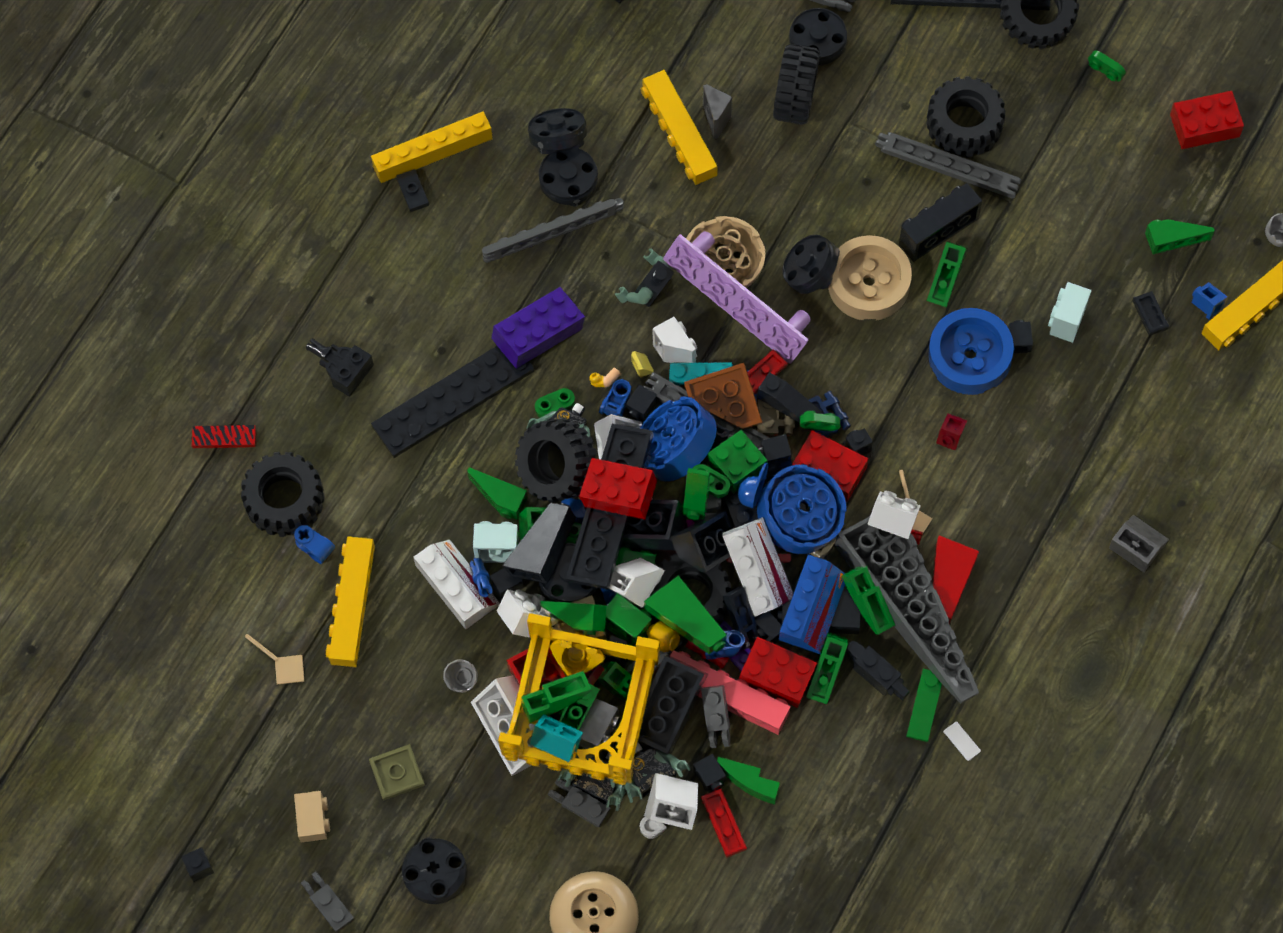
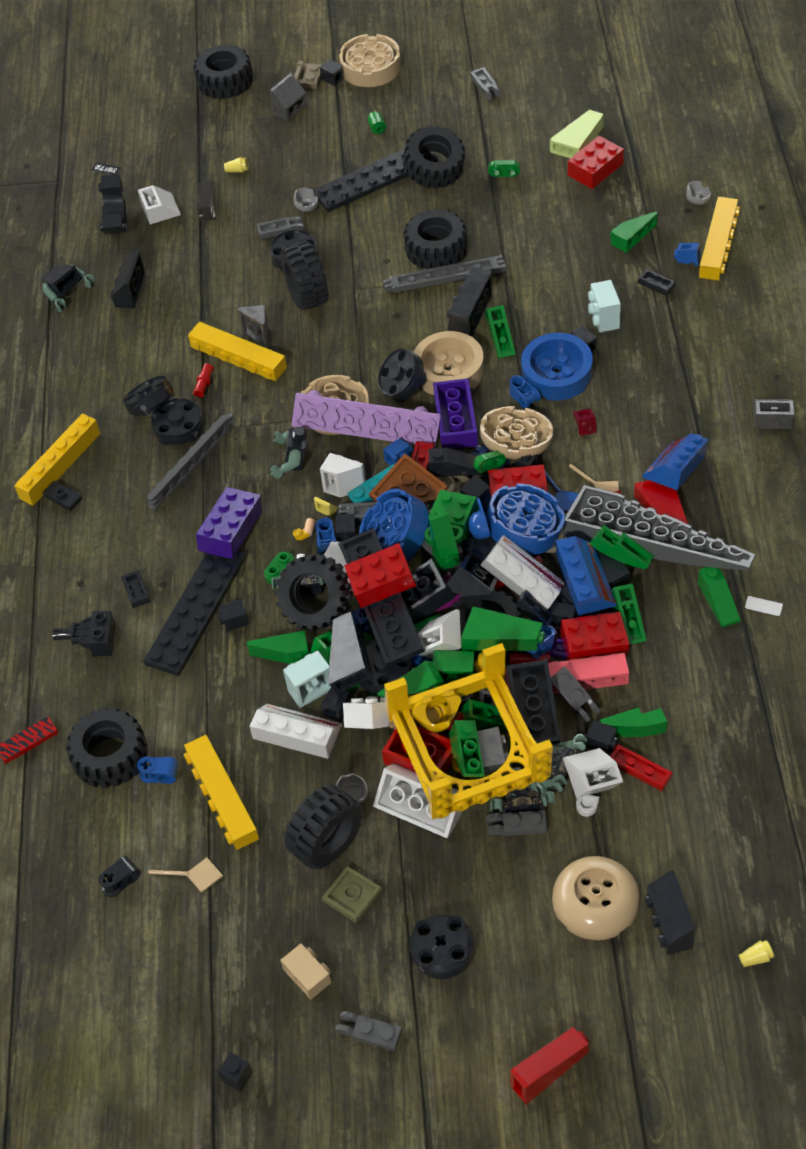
camera: 30 degrees left, 15 degrees down
blue pin [470,558,493,597] -> none
green slope [521,671,591,723] -> none
teal hinge [530,715,583,762] -> none
black hinge [846,641,909,701] -> none
white slope [867,491,920,539] -> none
none -> black piece [99,856,141,897]
none -> black plate [121,570,151,608]
none -> red pin [193,364,214,398]
none -> black brick [217,599,249,631]
none -> black tyre [284,785,363,869]
none -> blue brick [383,438,412,466]
none -> dark purple brick [433,378,478,449]
none -> tan brick [480,406,553,460]
none -> blue piece [510,375,541,409]
none -> blue piece [545,471,579,512]
none -> yellowish green slope [550,110,604,158]
none -> blue slope [642,433,708,490]

